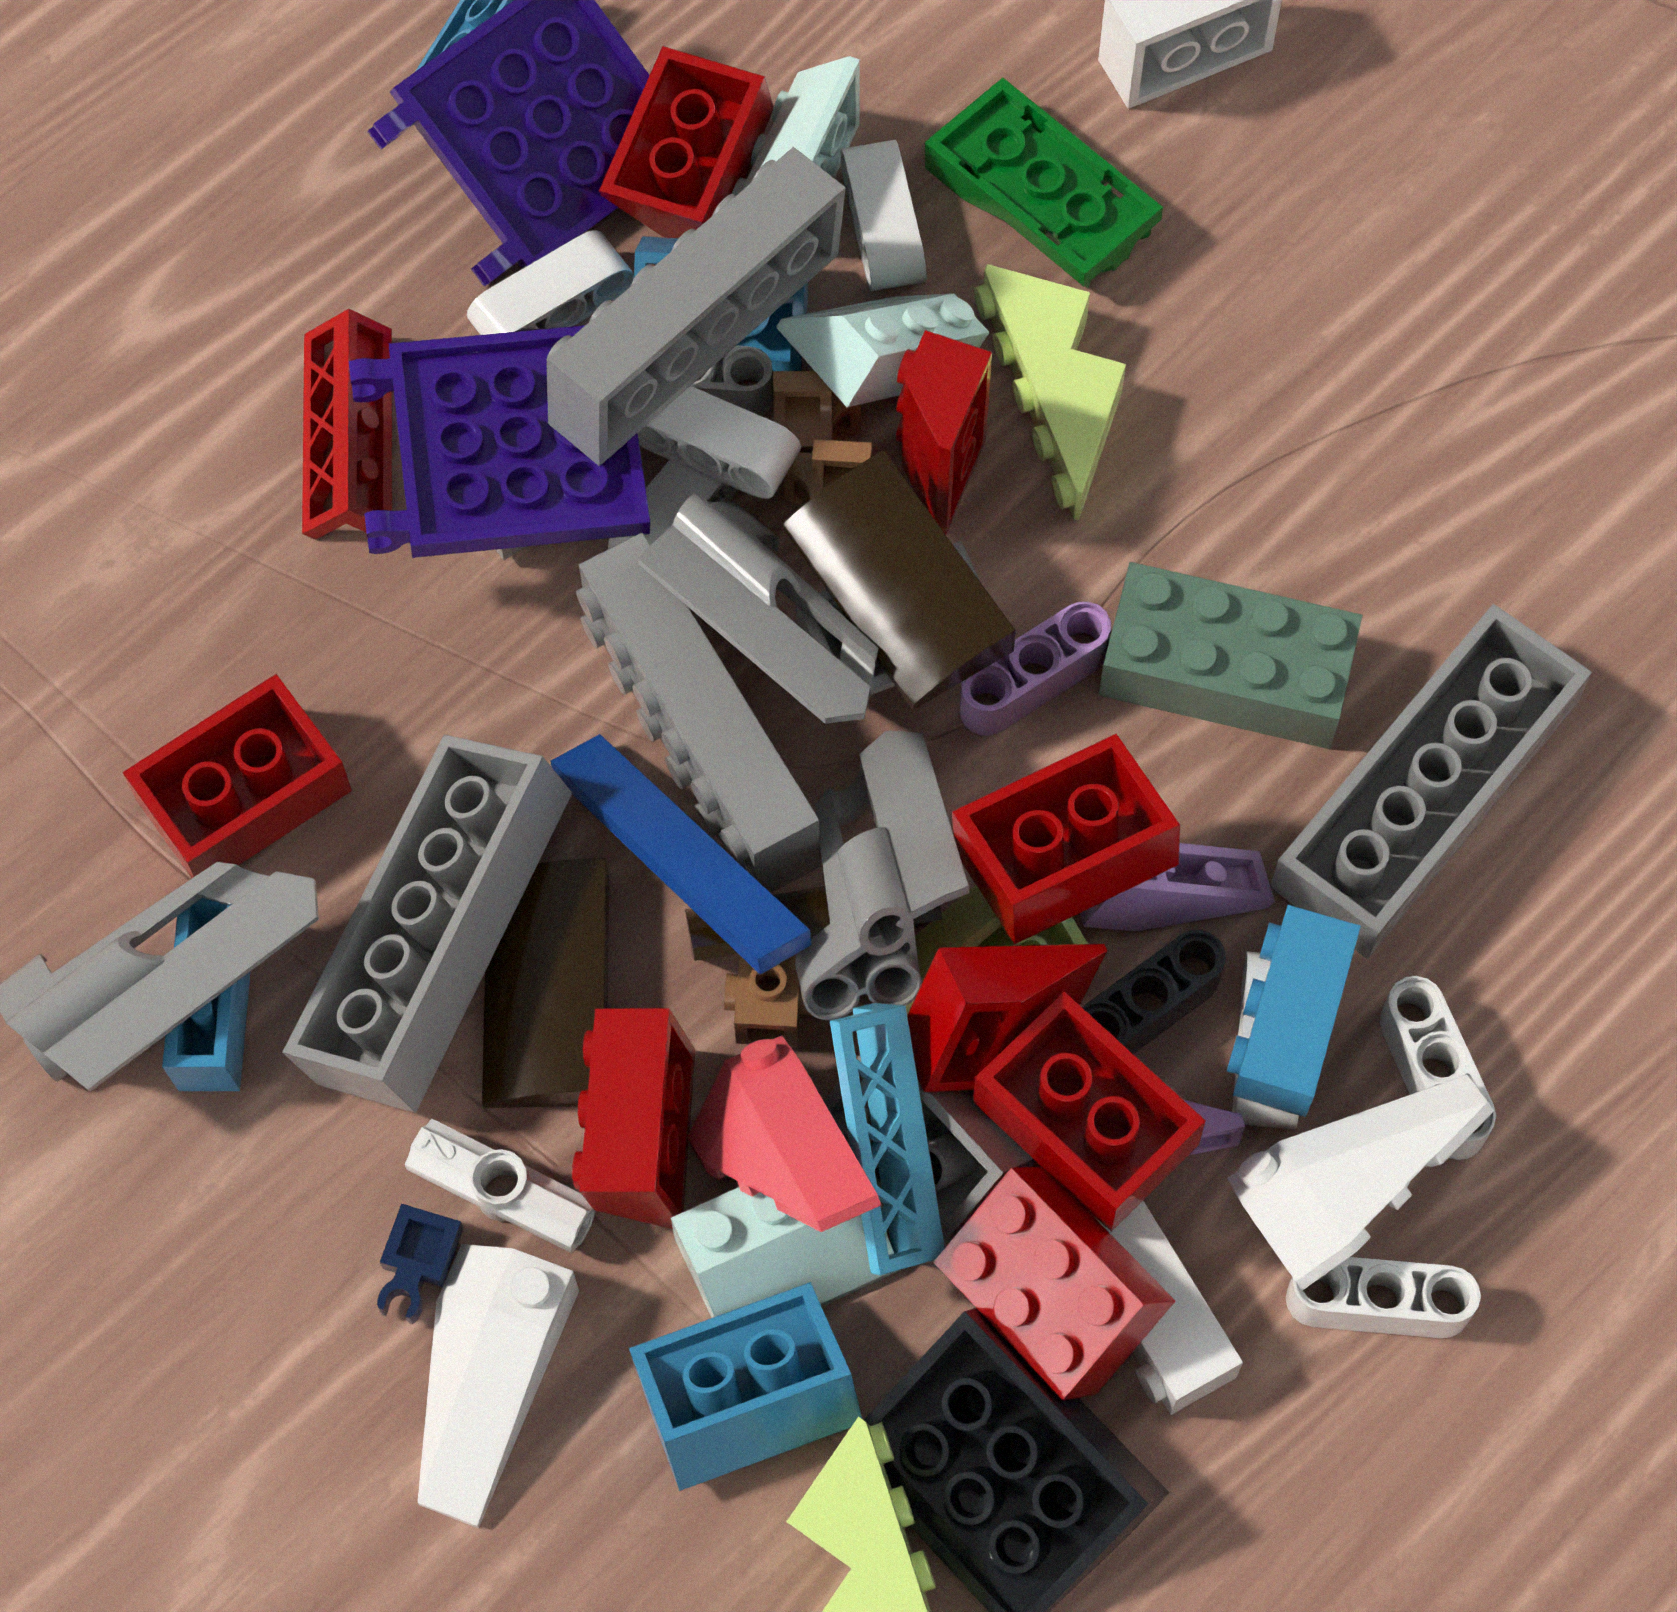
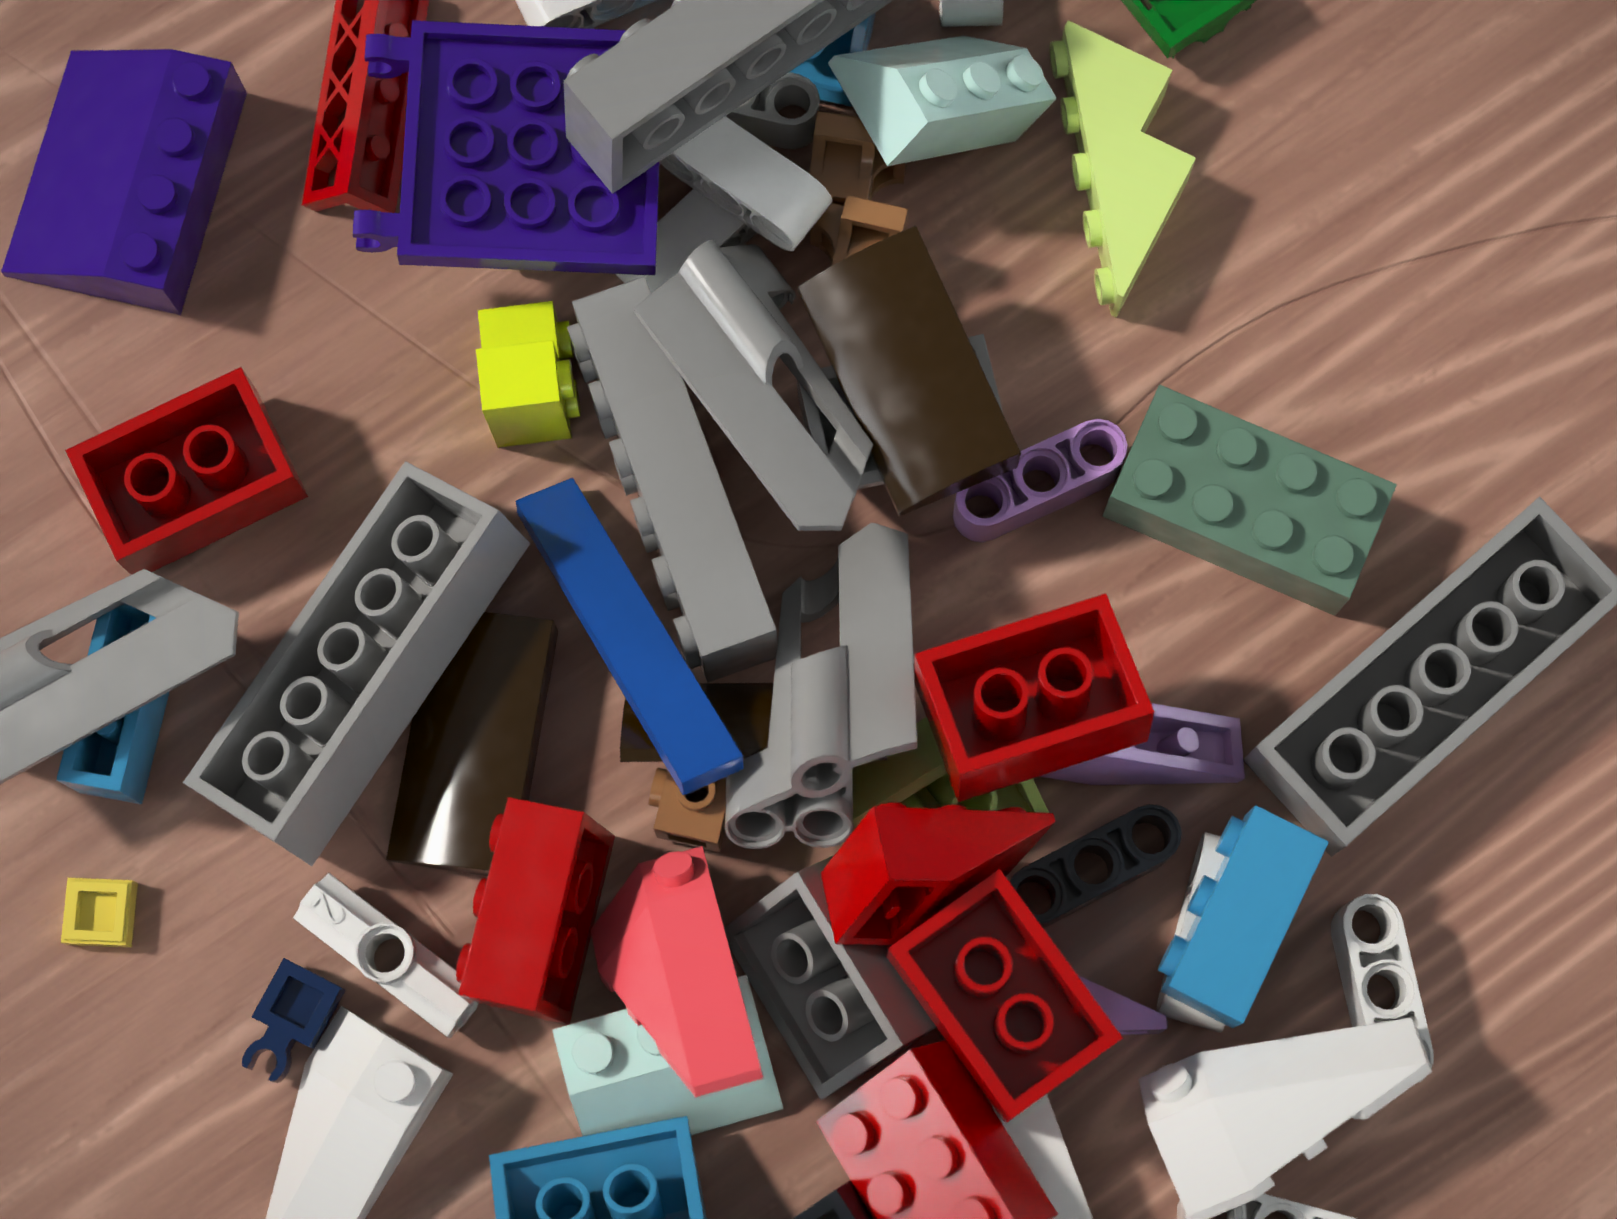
camera: 10 degrees right, 10 degrees up
medium azure fence [830,1003,945,1275] -> none
red slope [896,330,992,534] -> none
none -> dark purple slope [1,49,247,315]
none -> light yellow tile [61,878,138,948]
none -> neon yellow brick [476,301,581,448]

